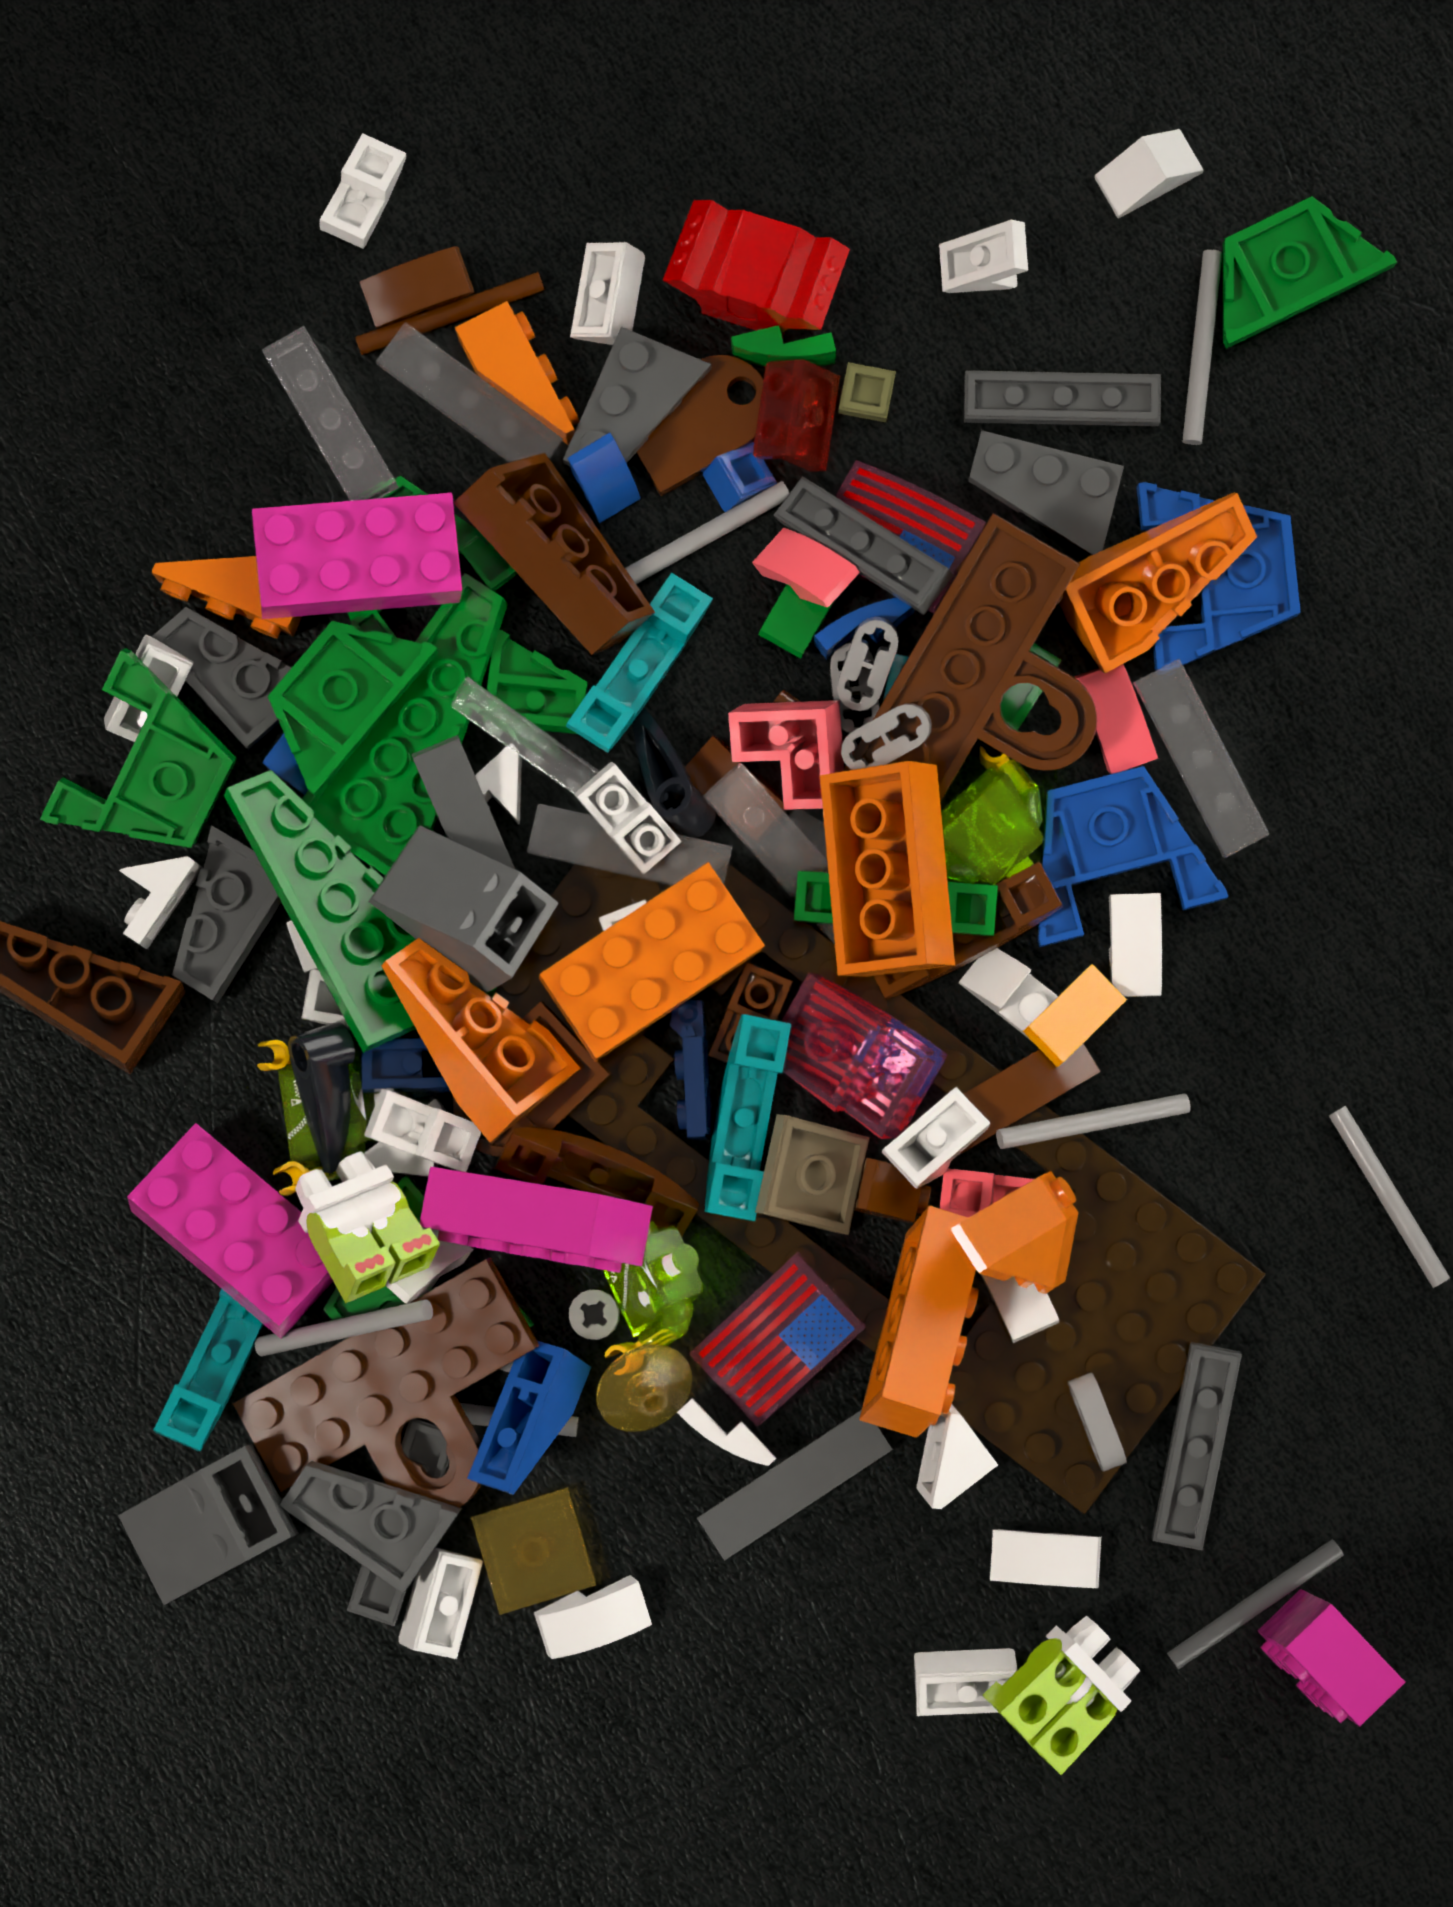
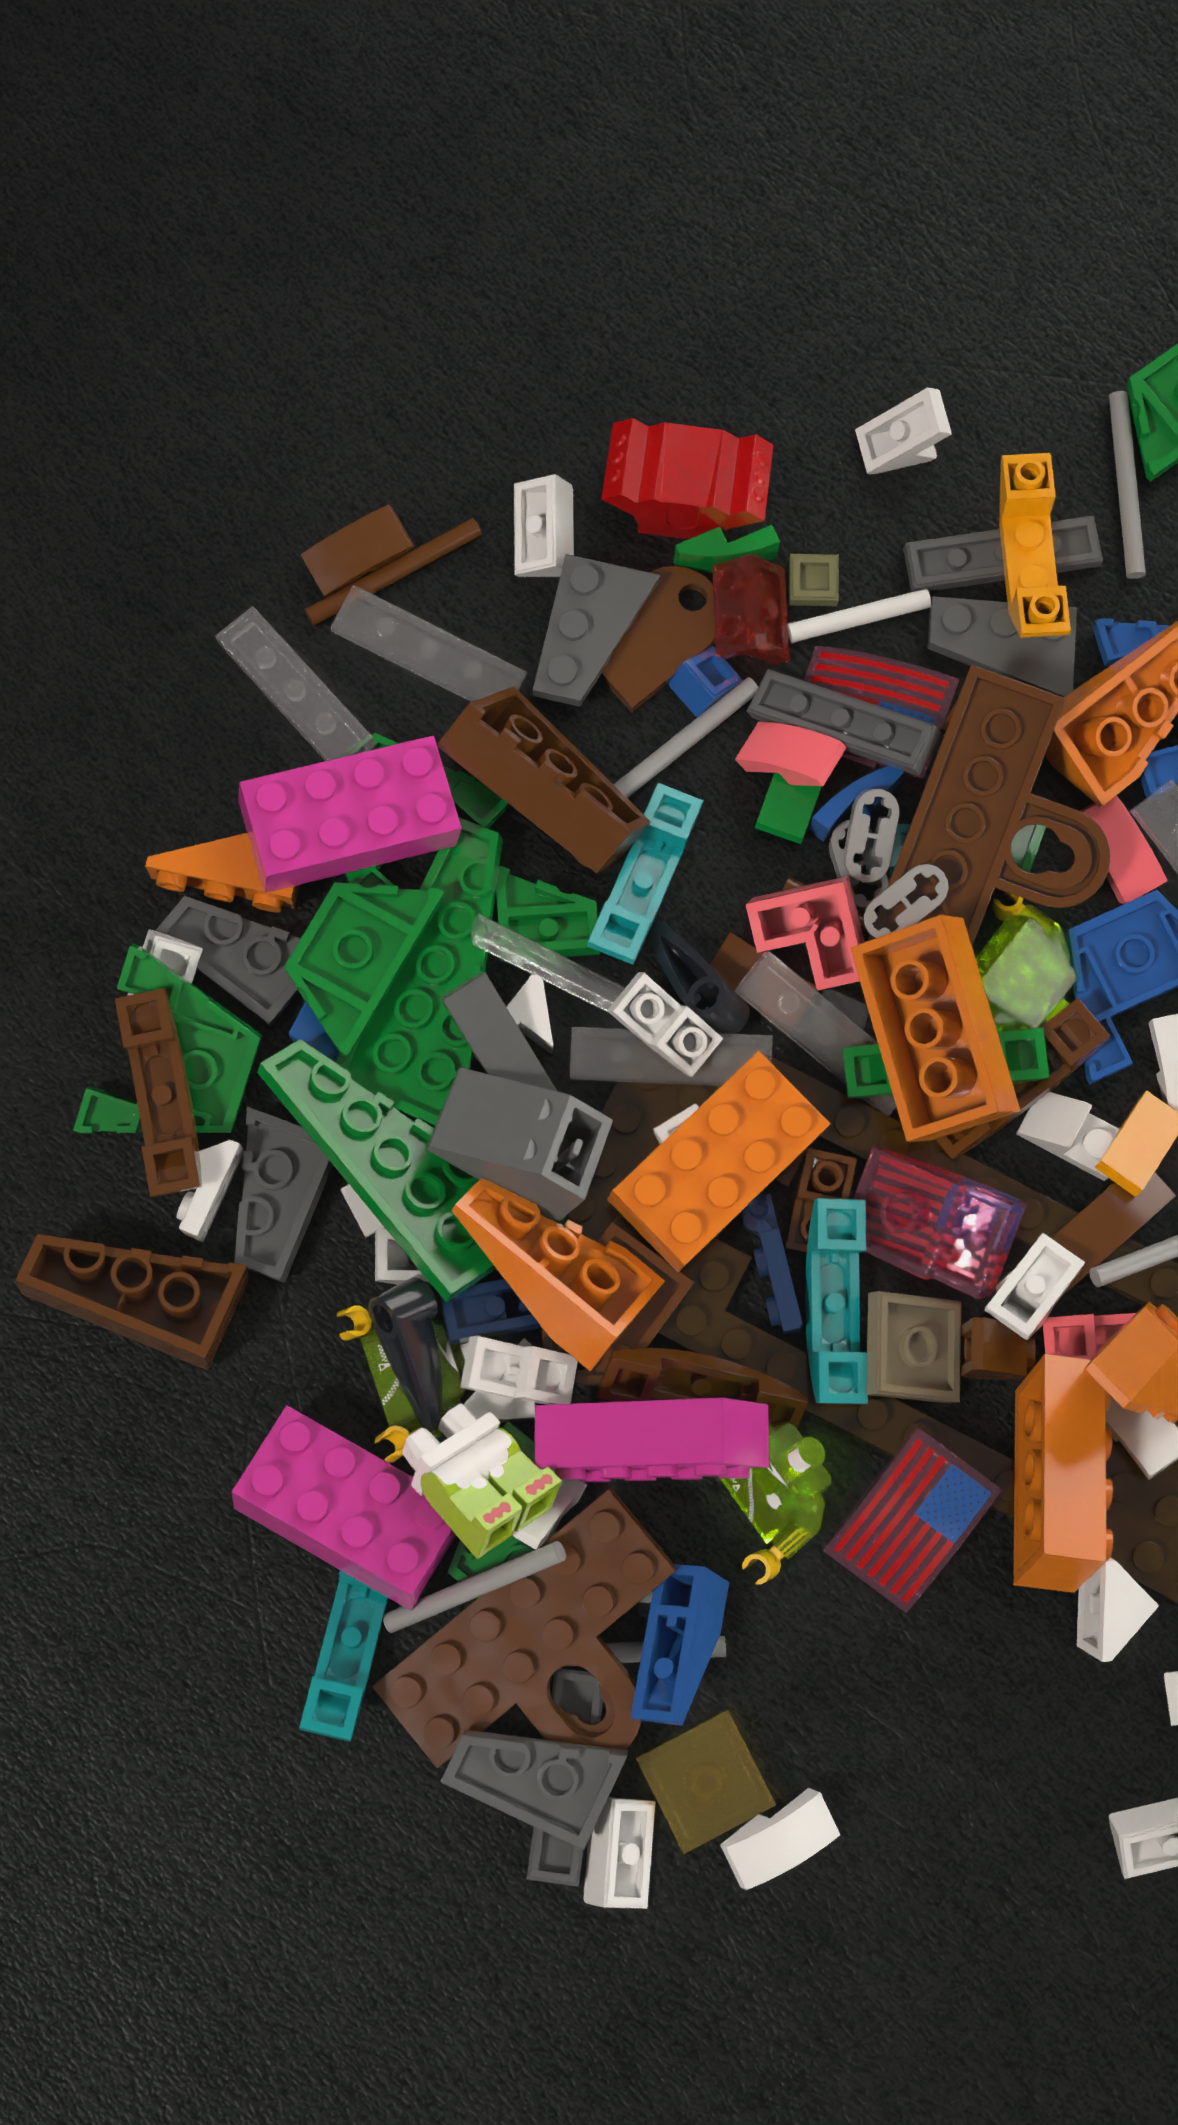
camera: 20 degrees left, 5 degrees down
dark grey slope [118,1444,299,1605] -> none
white slope [320,133,406,249] -> none
orange slope [455,301,580,445] -> none
blue slope [567,433,641,523] -> none
light grey wheel [569,1290,620,1340] -> none
clear yellow dish [596,1344,693,1432] -> none
white slope [677,1398,776,1466] -> none
dark grey tile [697,1409,893,1561] -> none
white slope [1094,129,1203,219] -> none
none -> reddish brown slope [115,988,202,1198]
none -> white bar [787,589,931,643]
none -> light orange slope [999,453,1071,638]

